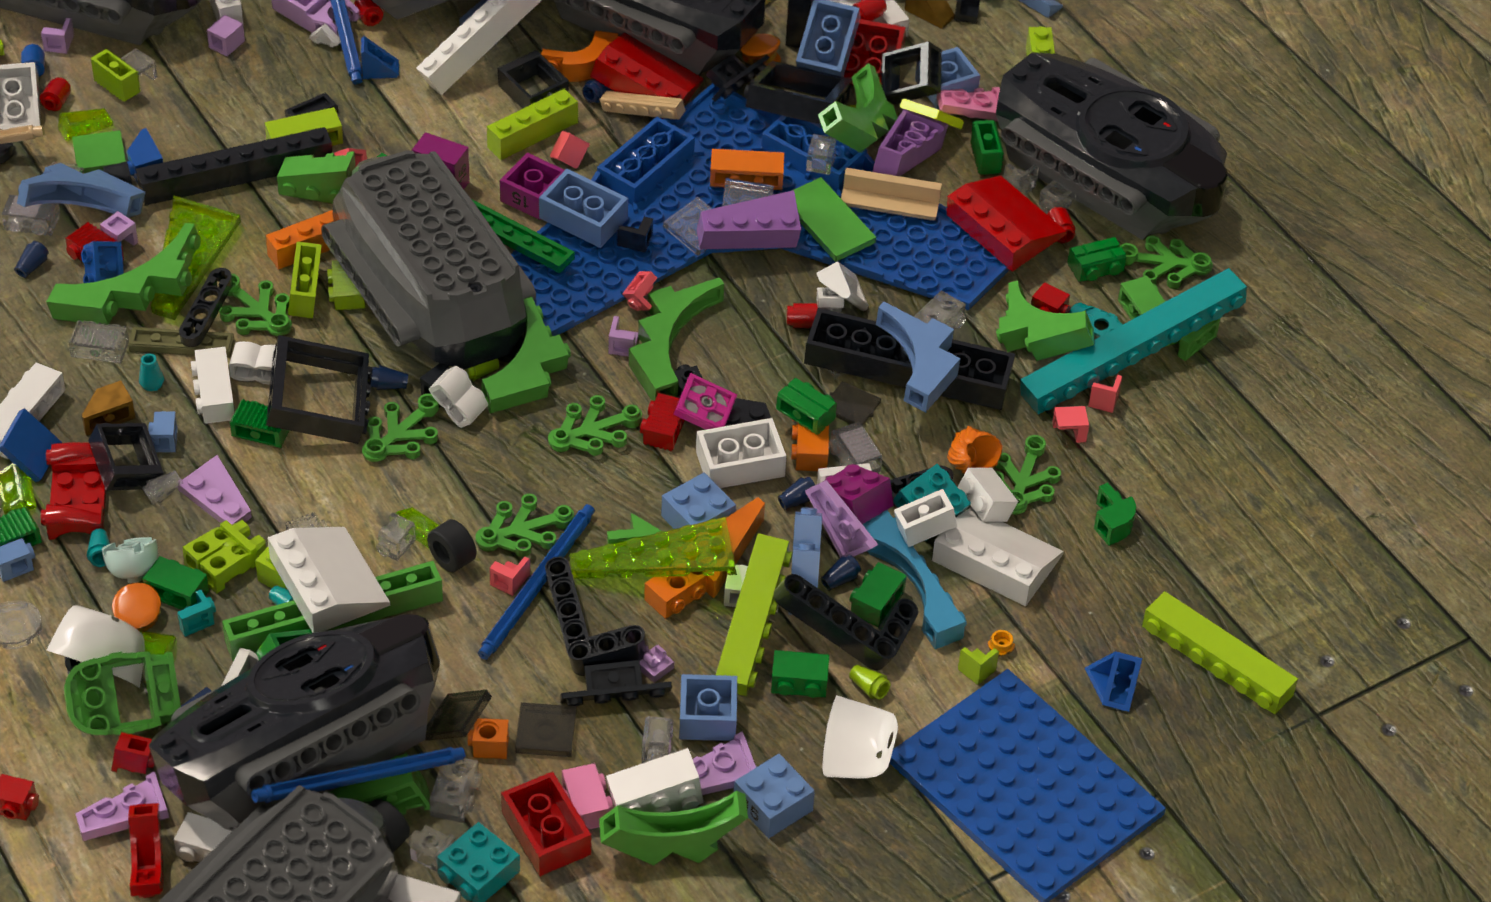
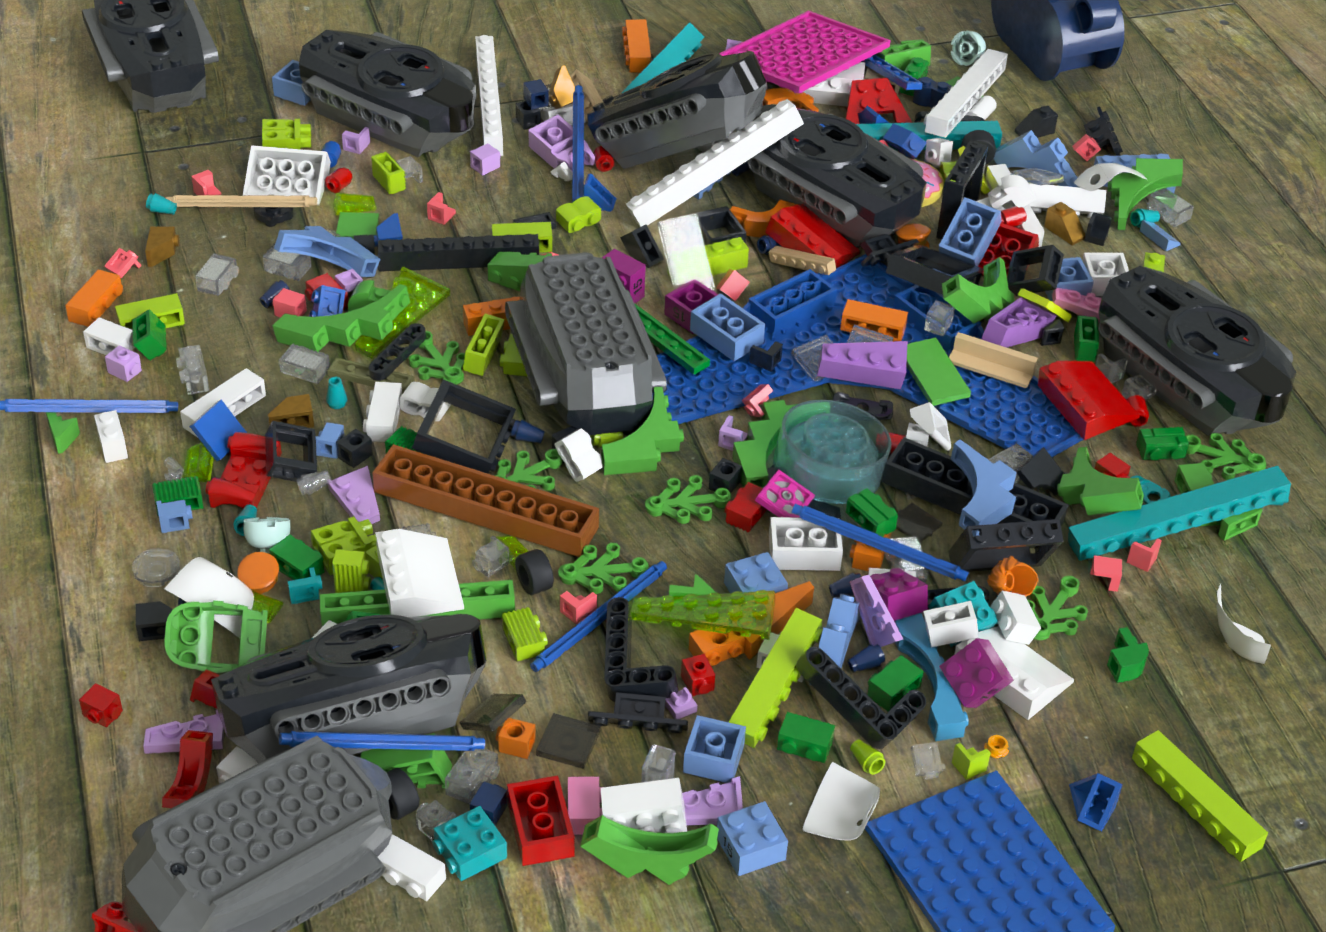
camera: 15 degrees right, 5 degrees down
none -> black slope [136,601,173,642]
none -> coral brick [272,288,307,318]
none -> lime brick [332,549,371,593]
none -> black brick [336,429,373,468]
none -> bright green brick [348,280,391,312]
none -> dark orange brick [372,444,599,557]
none -> coral panel [427,192,456,225]
none -> dark blue brick [470,781,508,826]
none -> lime brick [502,607,548,662]
none -> lime brick [556,196,601,233]
none -> black slope [620,224,664,268]
none -> clear tile [657,213,716,292]
none -> red brick [681,653,716,697]
none -> black brick [708,458,742,494]
none -> clear light blue wheel [773,400,891,504]
none -> blue piece [792,504,969,581]
none -> black piece [832,392,893,421]
none -> clear bracket [911,742,946,780]
none -> magenta brick [939,638,1014,708]
none -> black window [948,519,1064,572]
none -> black tile [1016,447,1065,496]
none -> black slope [1040,319,1064,346]
none -> white brick [1082,253,1129,297]
none -> white piece [1217,584,1271,664]

